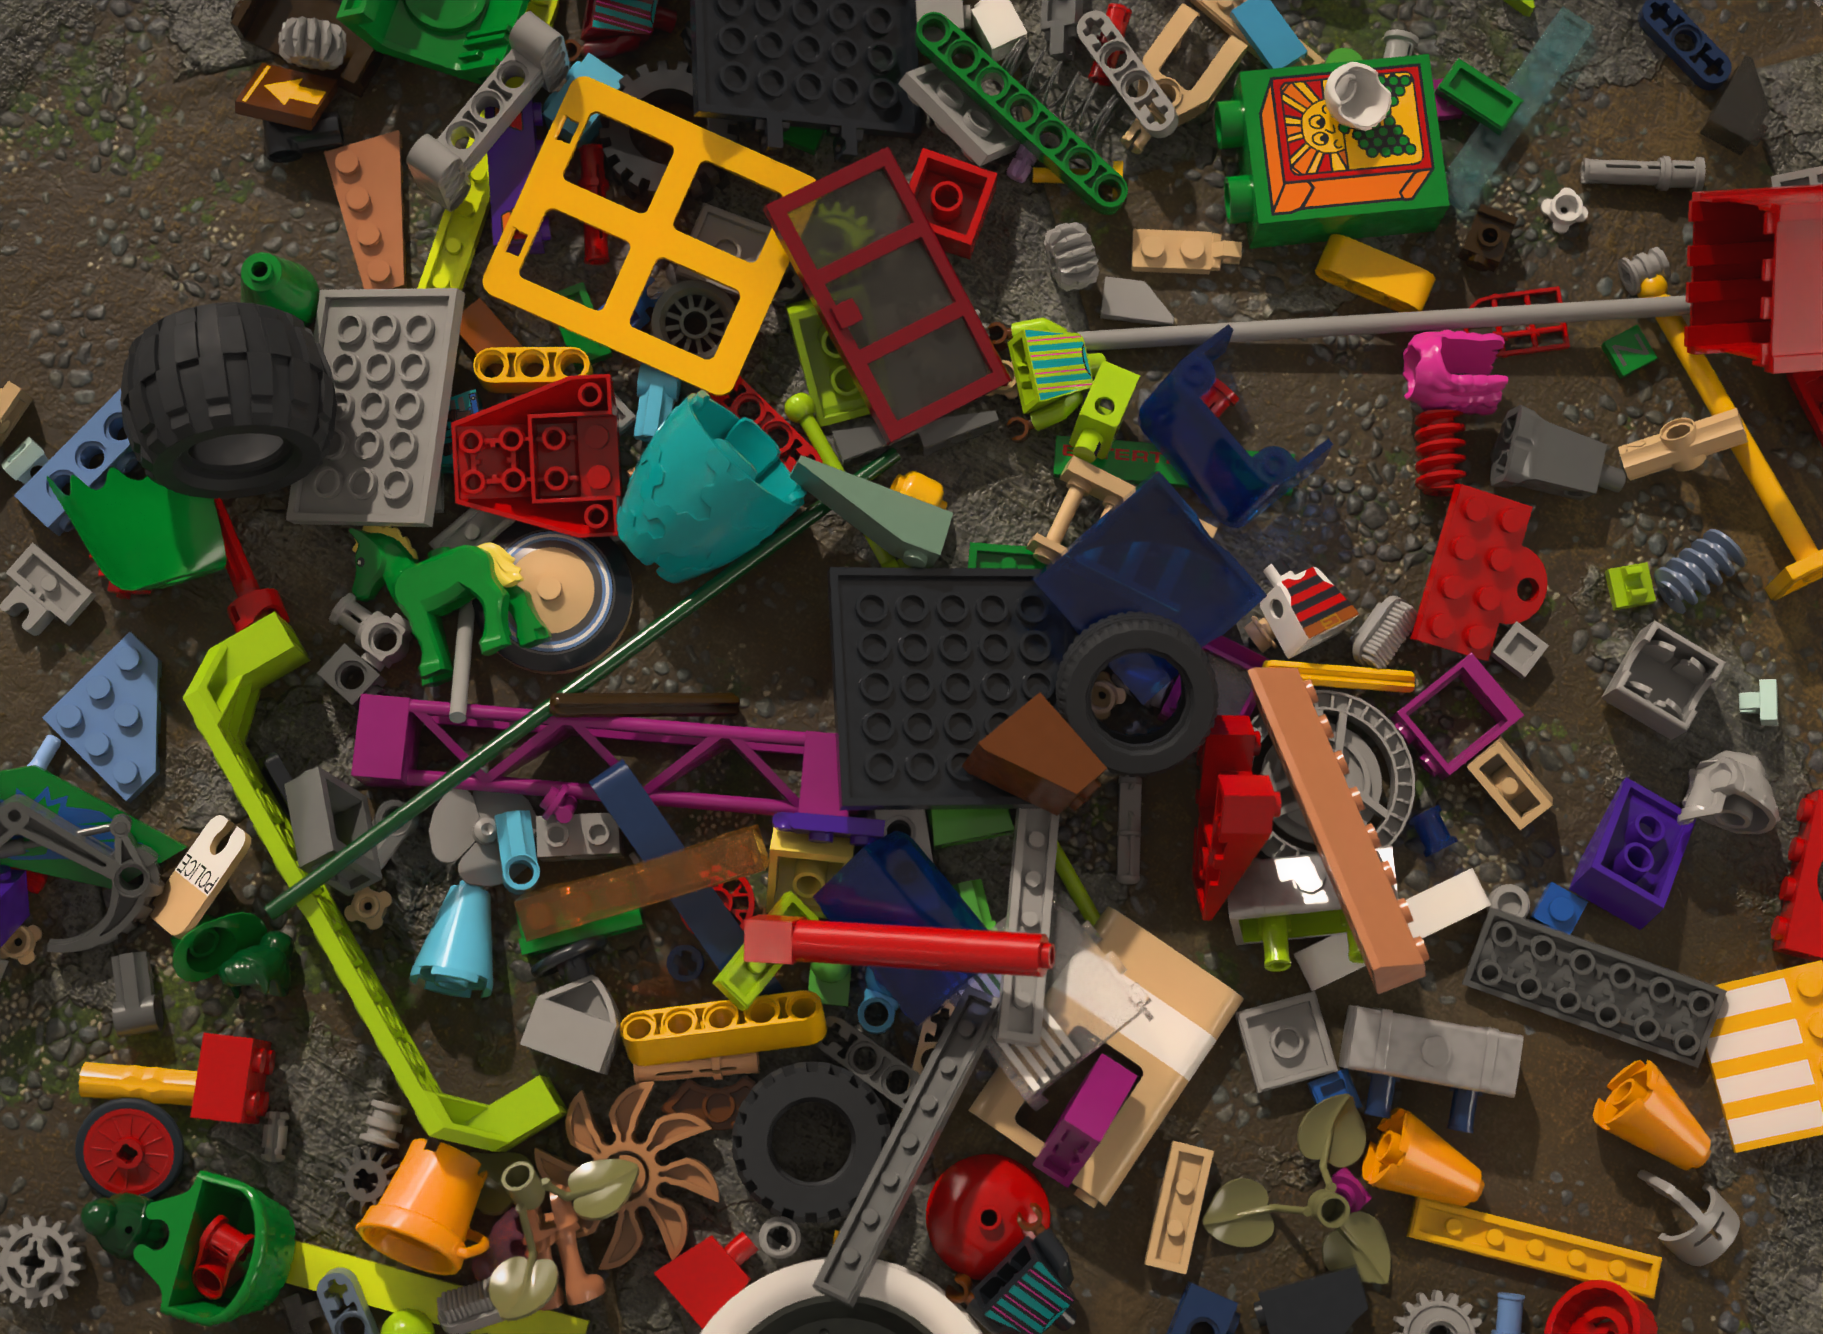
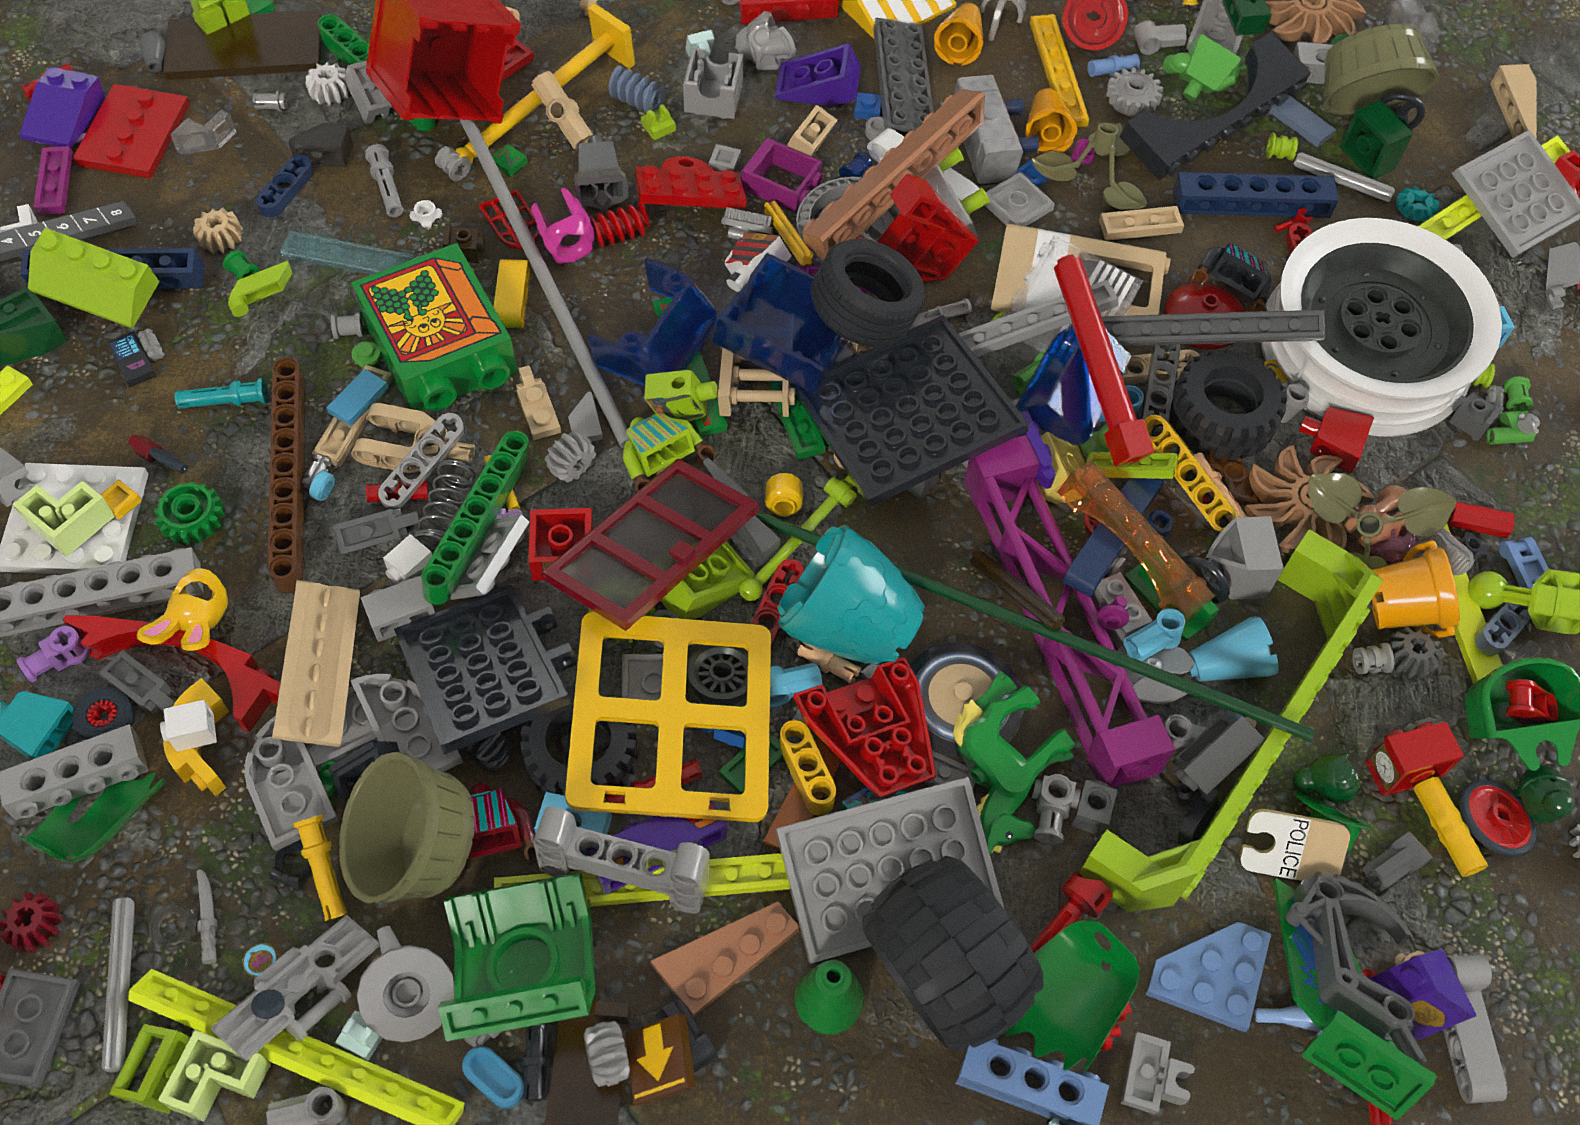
camera: 115 degrees left, 20 degrees down
light grey bar [449,601,475,723] -> none
sand green wedge [789,455,953,568] -> none
reddish brown slope [962,692,1107,816] -> none
magenta window [1032,1053,1137,1188] -> none
white hair [1324,62,1392,131] -> none
green tile [1435,58,1524,136] -> none

